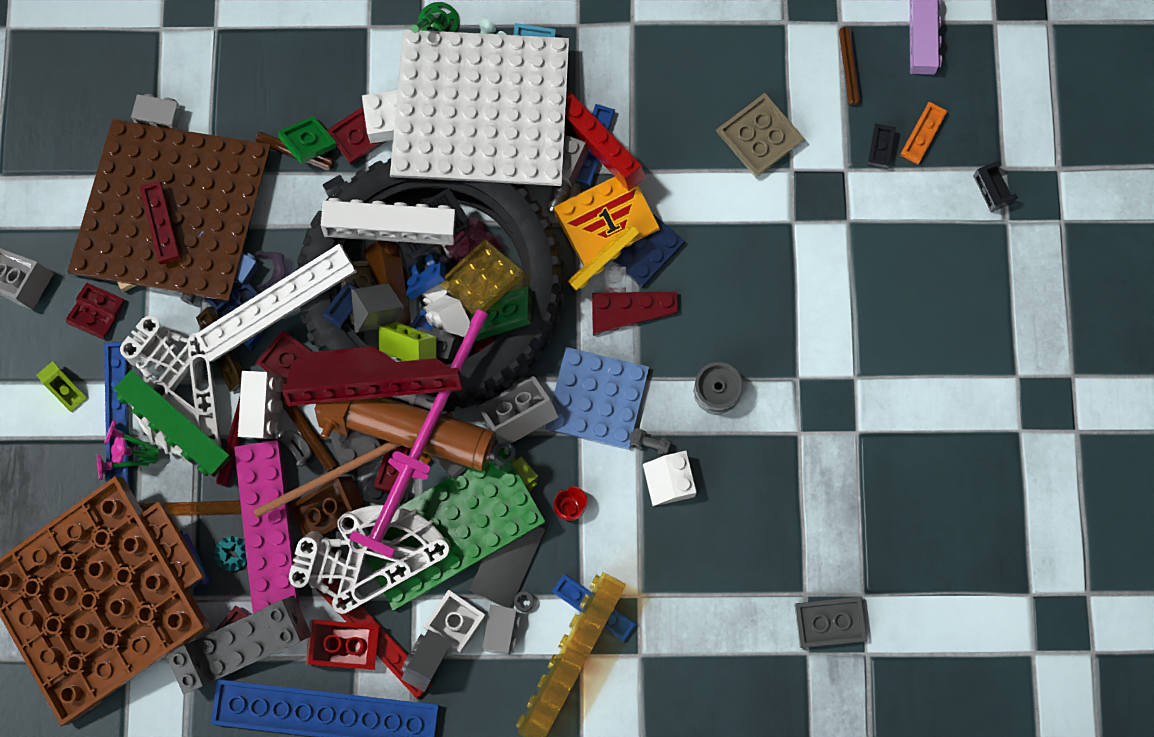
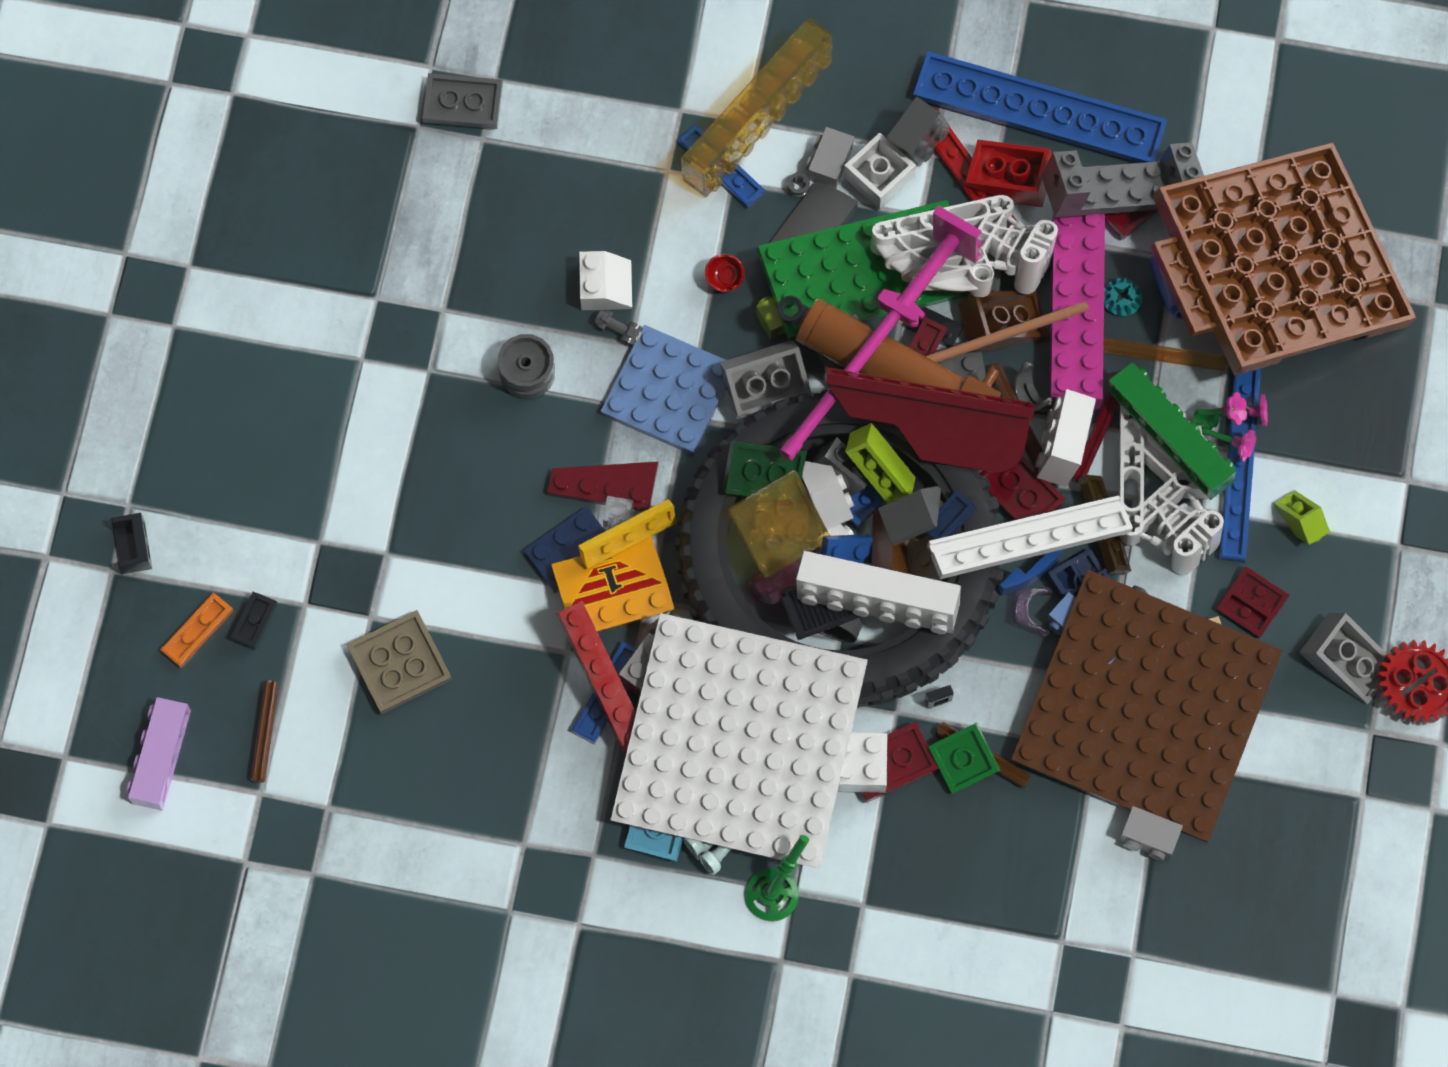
camera: 170 degrees left, 5 degrees down
dark red plate [139,180,181,265] -> none

